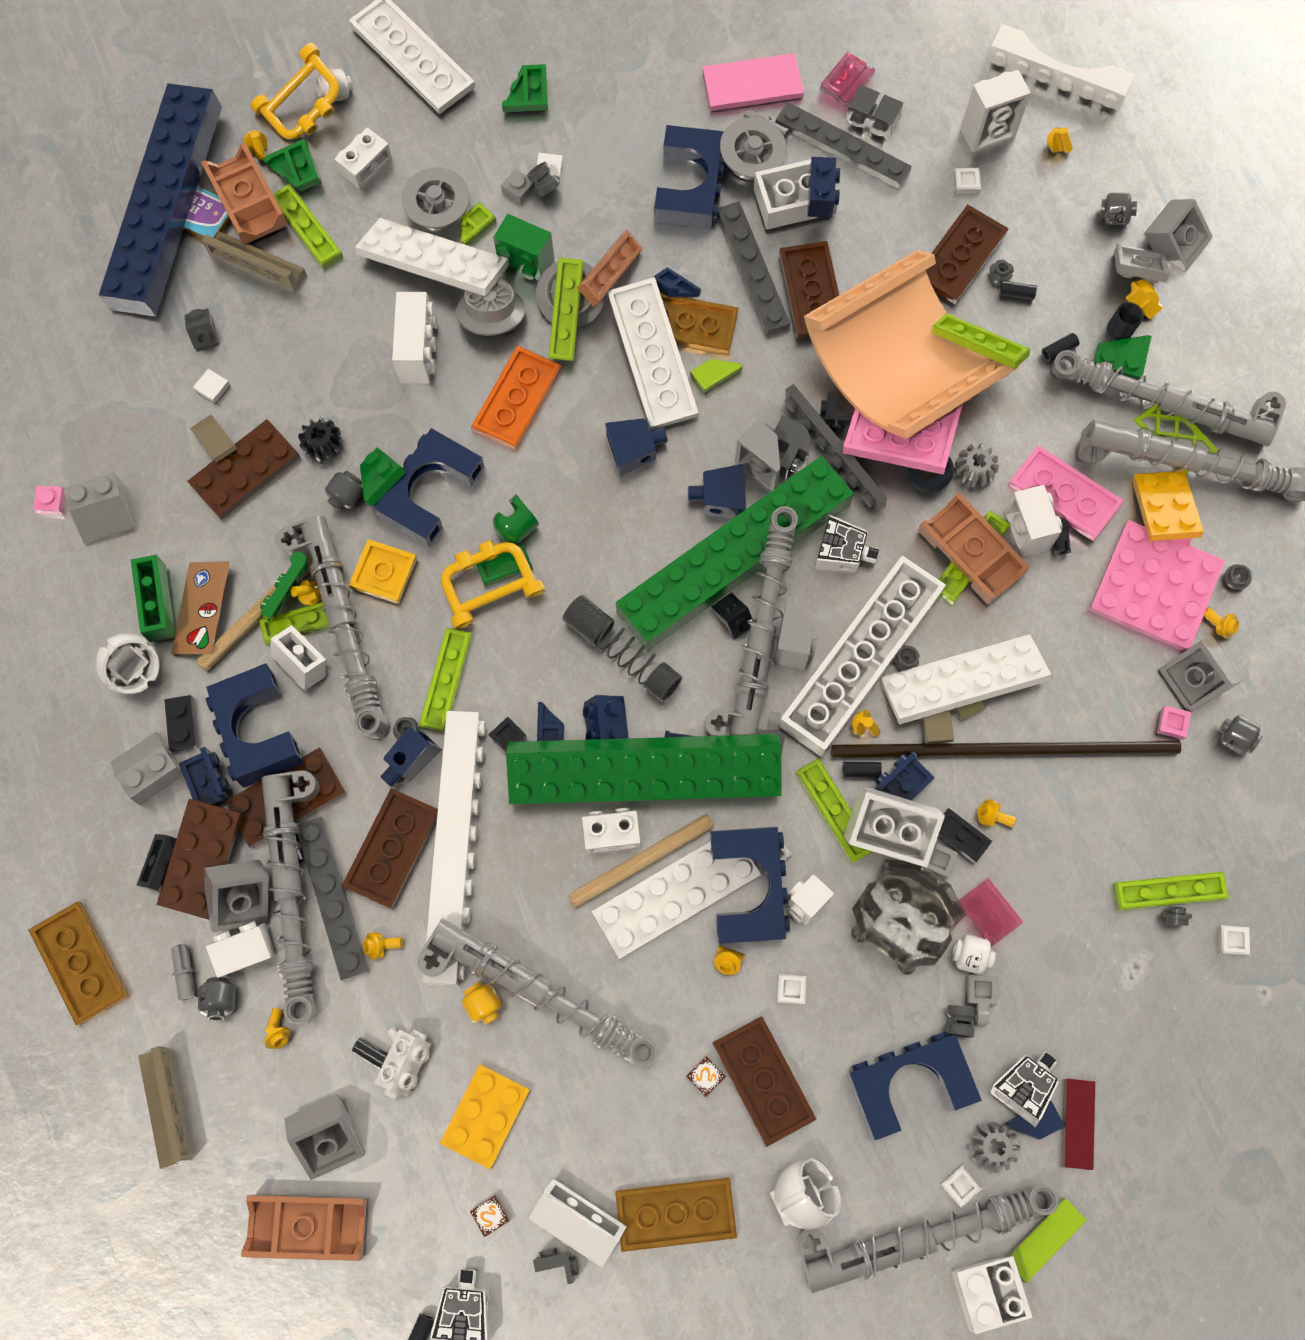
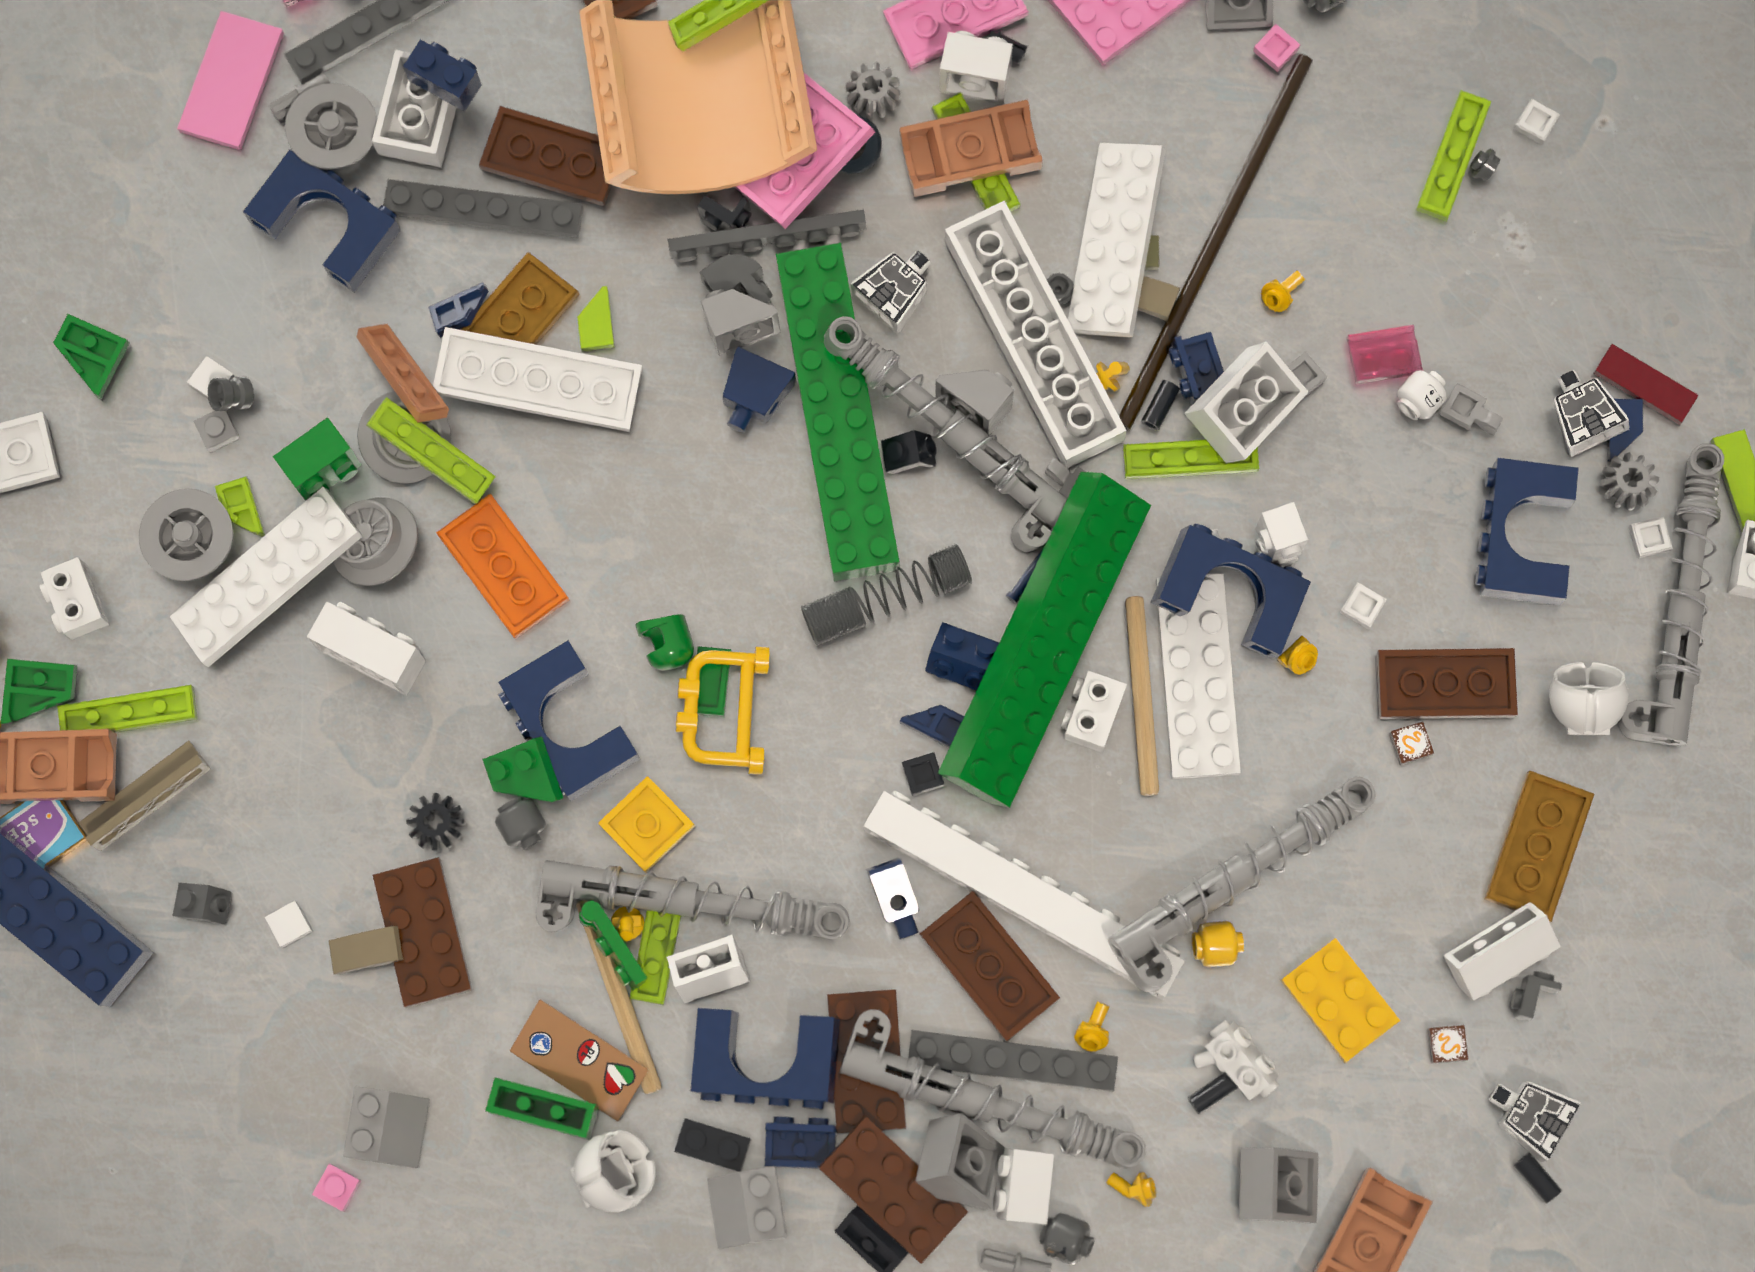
camera: 60 degrees left, 5 degrees up
dark grey plate [393,717,419,738] -> none
lime tile [419,627,472,734] -> none
dark blue torso [605,418,668,476] -> none
clear smoke brick [851,860,966,975] -> none
black plate [938,807,993,864] -> none
dark grey wheel [946,1005,976,1038] -> none

